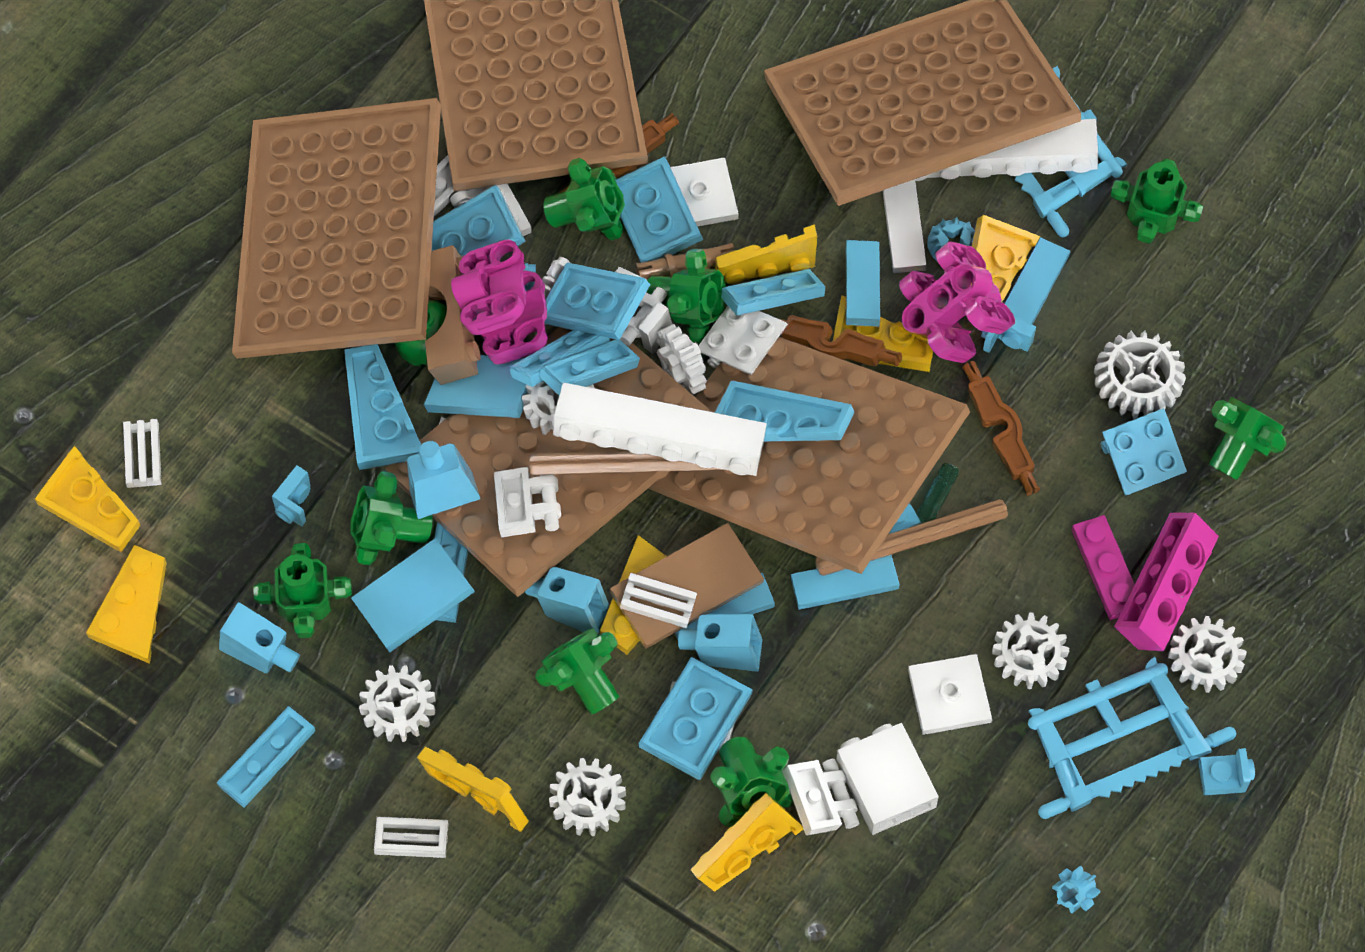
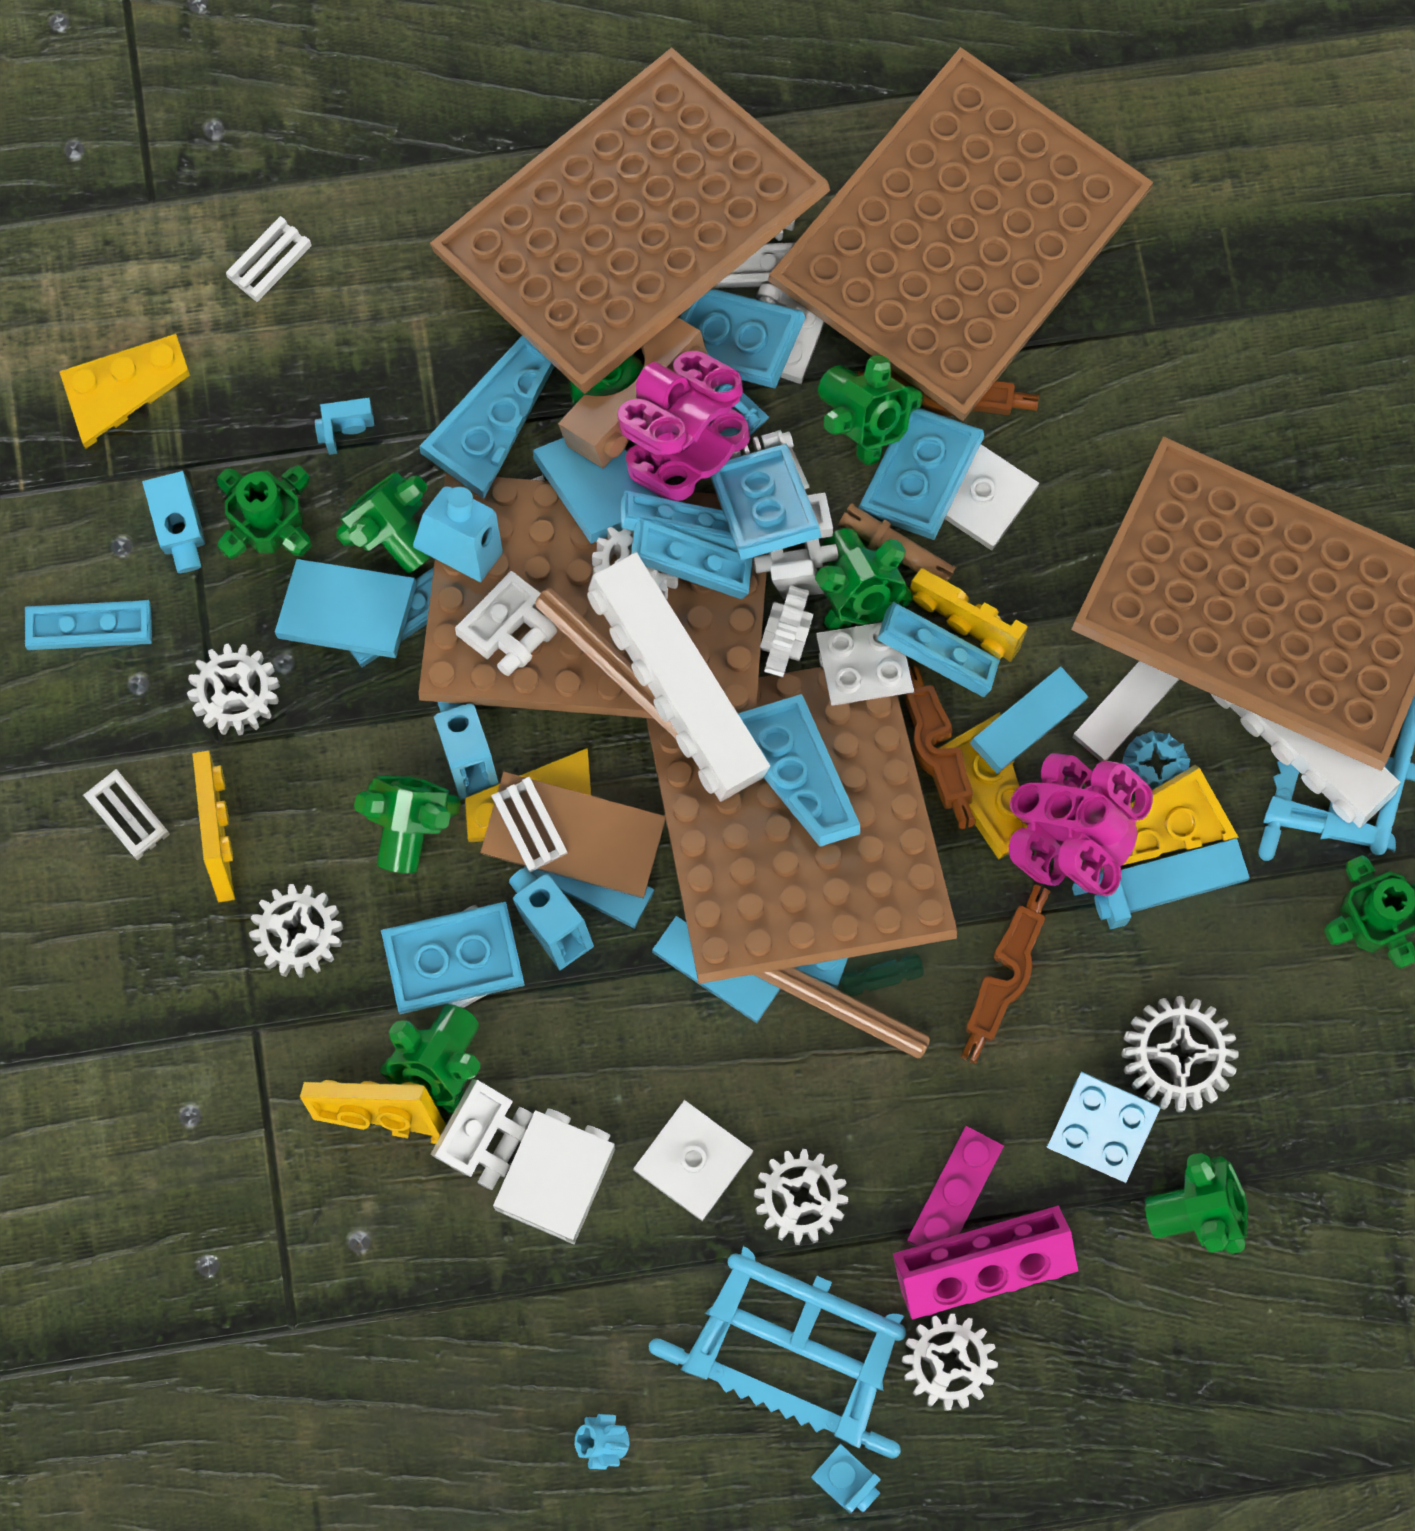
camera: 45 degrees right, 10 degrees up
yellow wing [35,446,141,552] -> none

